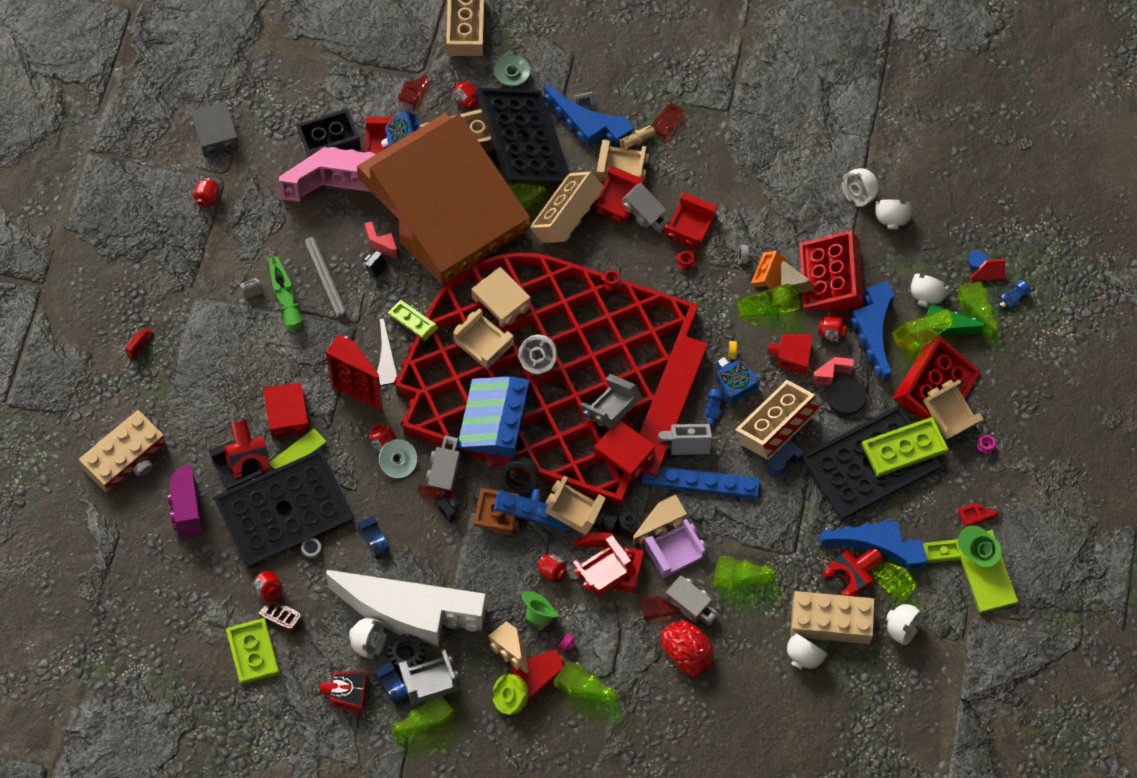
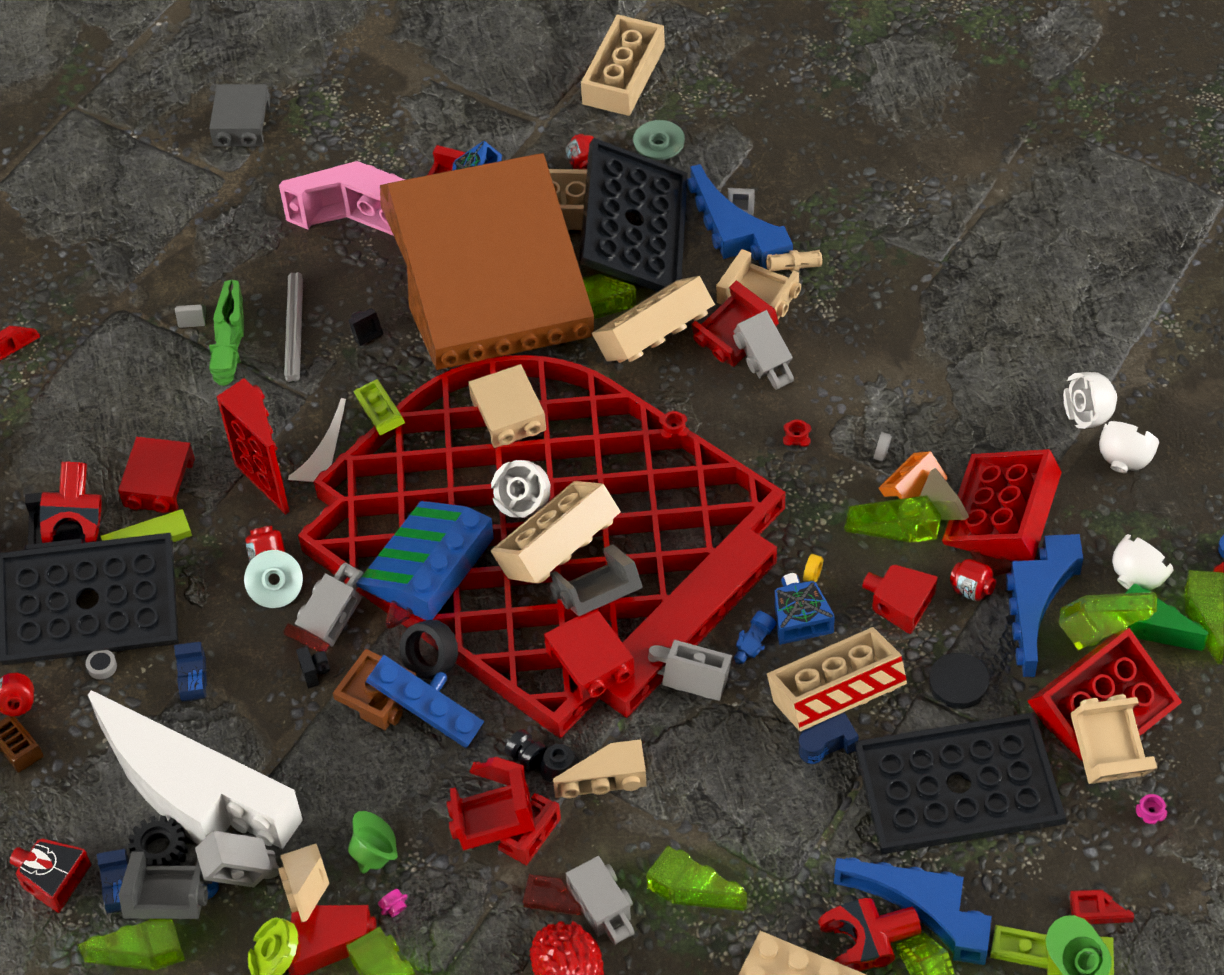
camera: 25 degrees right, 10 degrees down
red head [193,179,220,207] -> none
black brick [296,108,361,157] -> none
white cylinder [349,618,387,659] -> none
coral slope [365,222,397,259] -> none
clear red tile [398,75,428,106] -> none
tan panel [453,309,513,369] -> none
red head [537,554,567,583] -> none
tan panel [545,476,605,535] -> none
blue plate [641,467,760,499] -> none
lavender panel [644,519,707,579] -> none
clear red tile [649,101,685,139] -> none
red panel [664,192,717,250] -> none
coral slope [812,357,854,386] -> none
lime tile [861,417,949,477] -> none
none -> light grey brick [195,831,279,887]
none -> tan brick [490,481,620,583]

